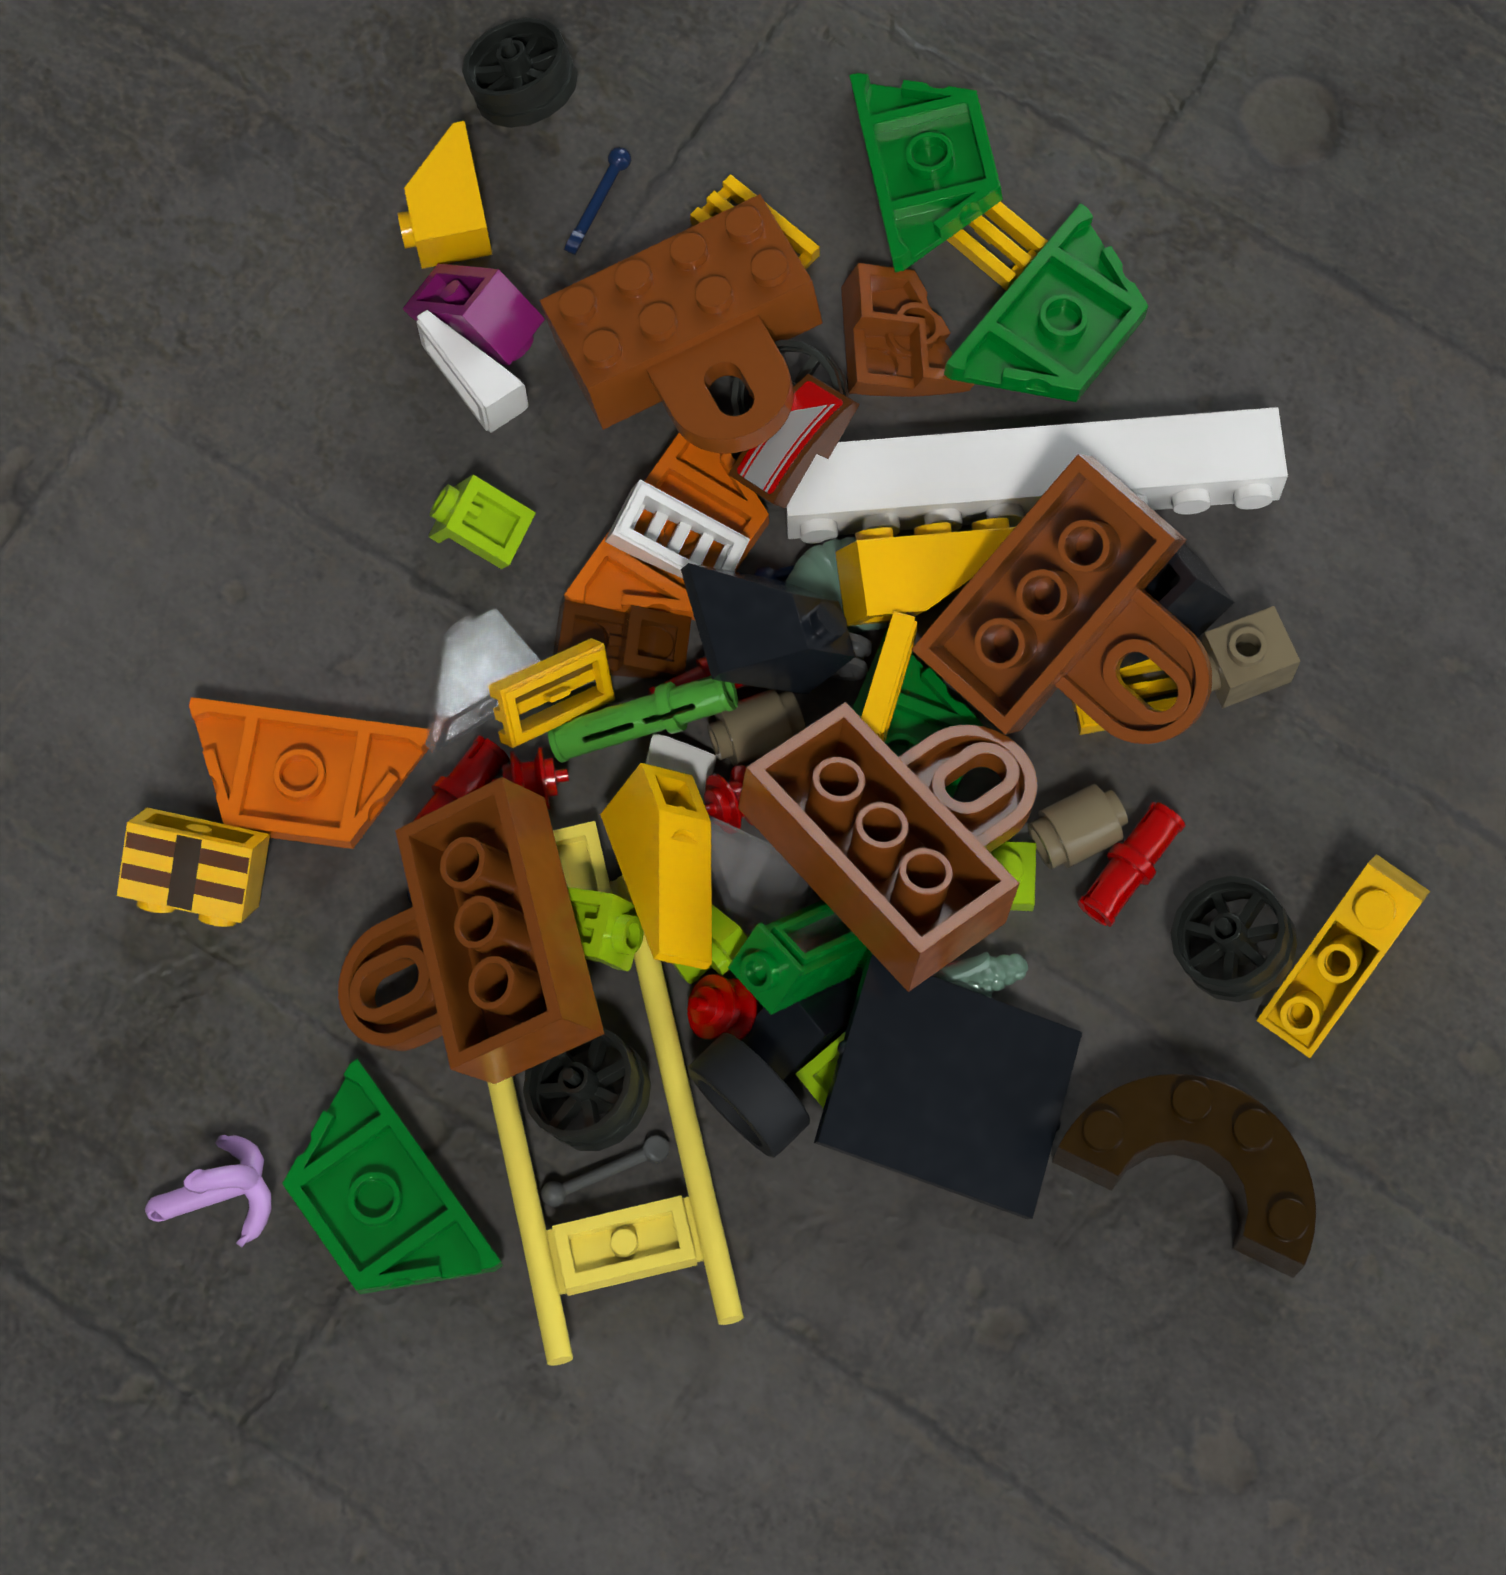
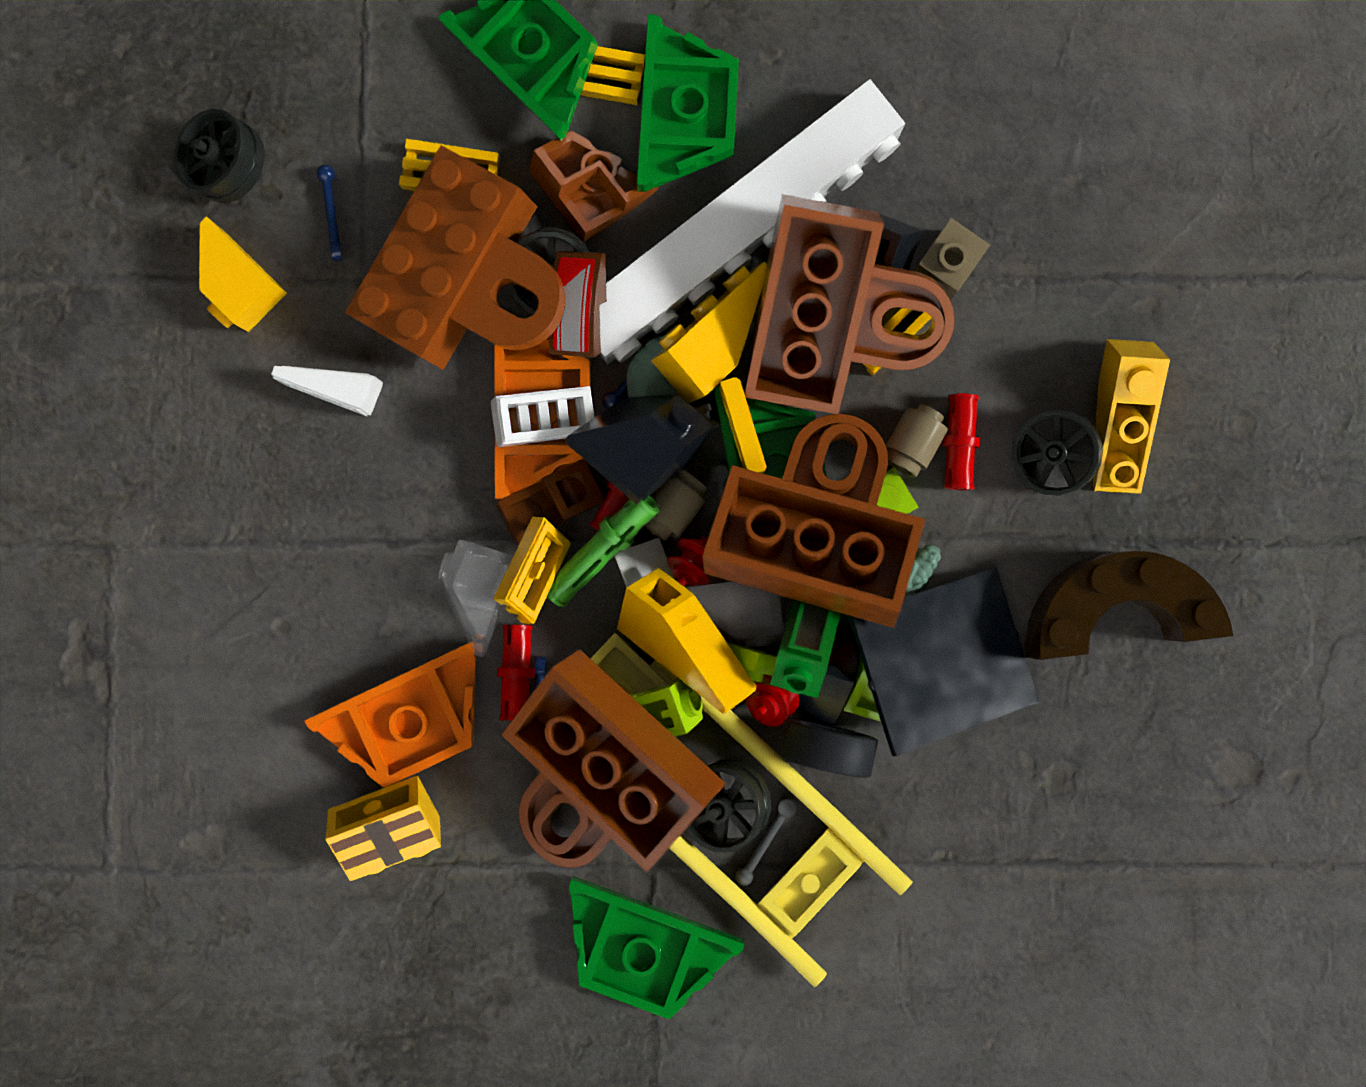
camera: 35 degrees left, 15 degrees up
lavender piece [145,1135,272,1248] -> none
magenta slope [402,264,545,365] -> none
lime bracket [428,475,536,569] -> none
red wheel [492,746,569,810] -> none

